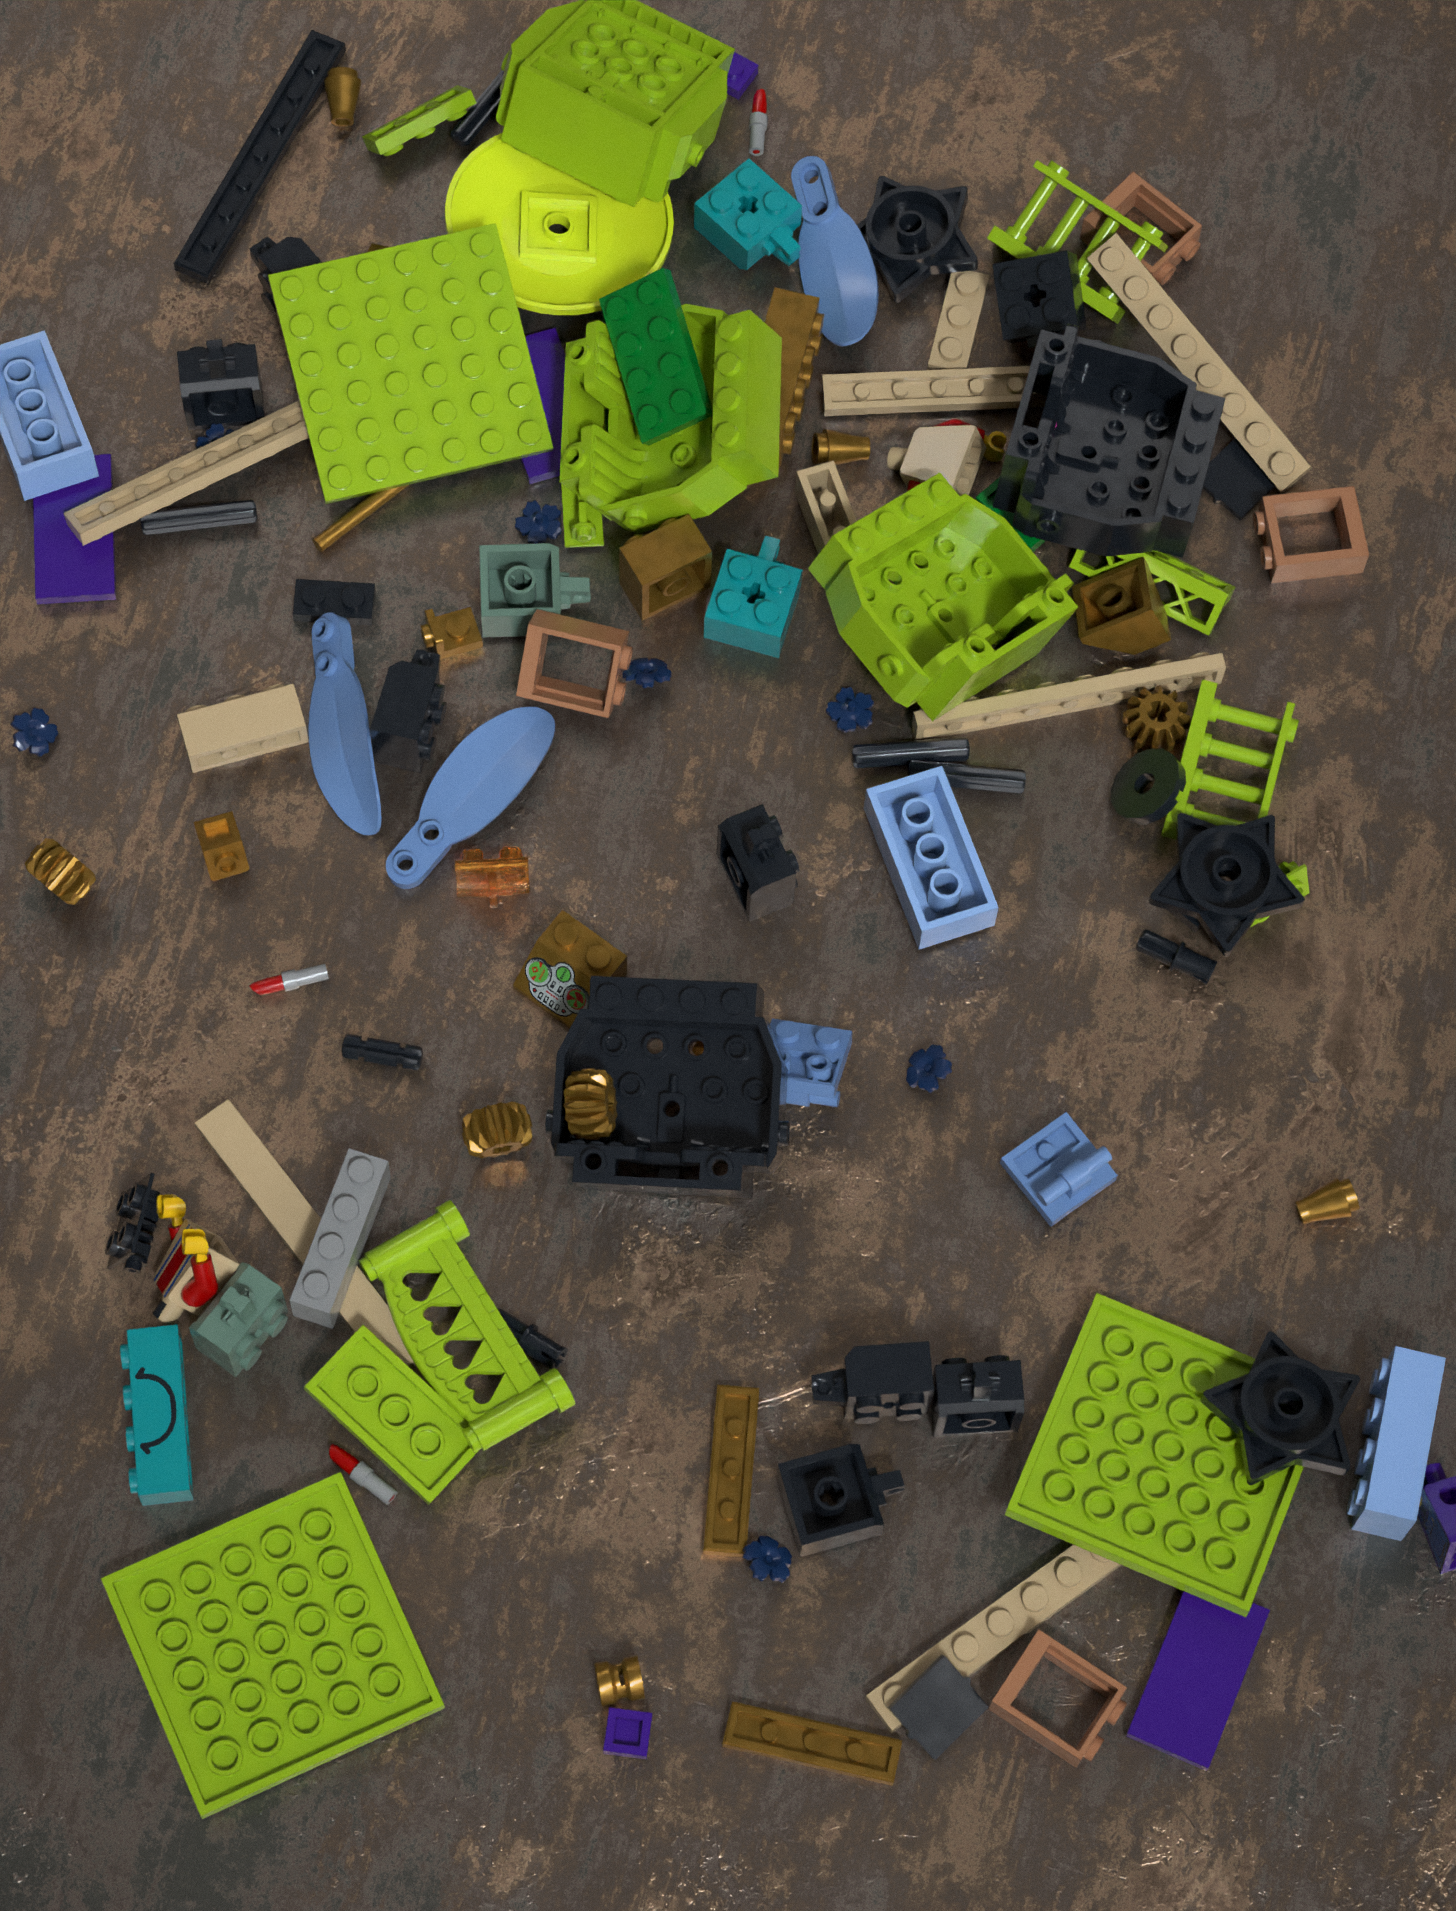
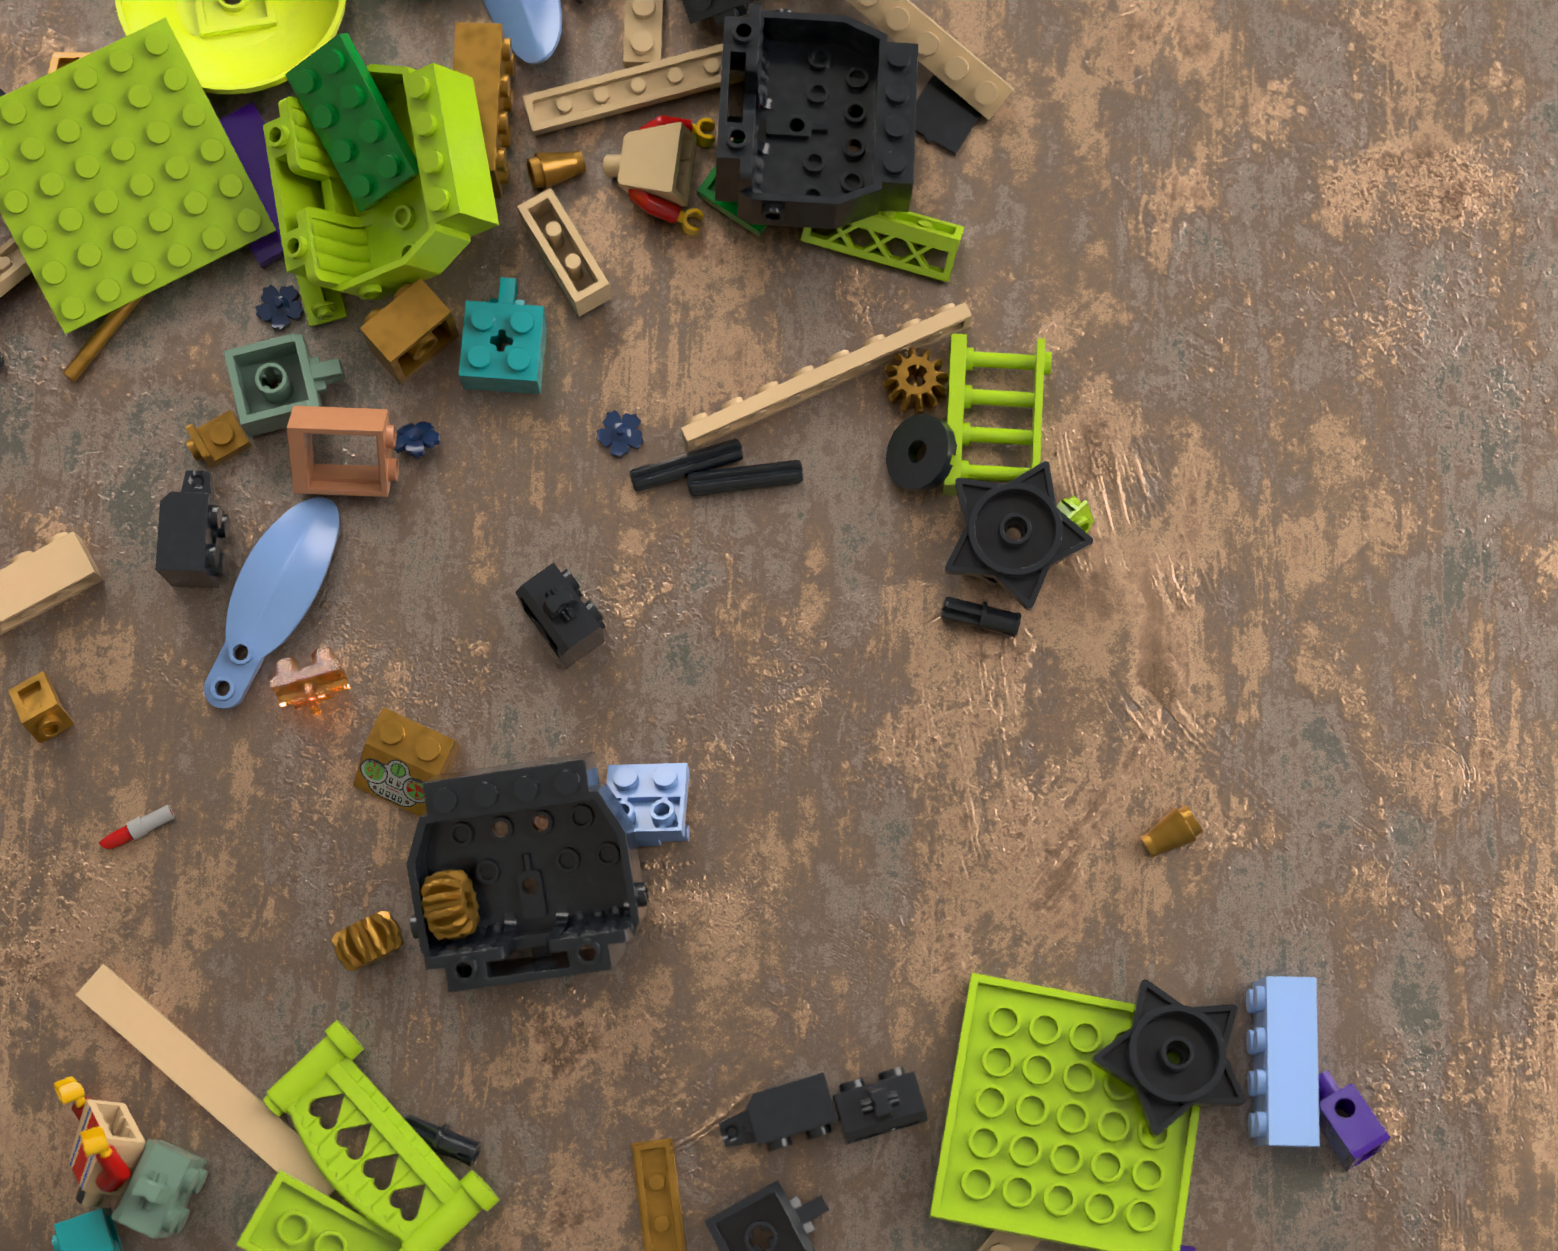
camera: 10 degrees left, 10 degrees up
black hinge [105,1173,161,1274] -> none
light grey brick [289,1148,391,1329] -> none
black plate [293,579,376,626] -> none
medium blue plant [308,612,382,835] -> none
black axle [341,1034,423,1070] -> none
lime piece [808,473,1078,722] -> none
light blue brick [864,766,999,950] -> none
dark blue plant [906,1044,952,1093] -> none
medium blue plate [1000,1112,1118,1227] -> none
pearl gold slope [1072,557,1171,655] -> none
nougat window [1253,486,1369,583] -> none

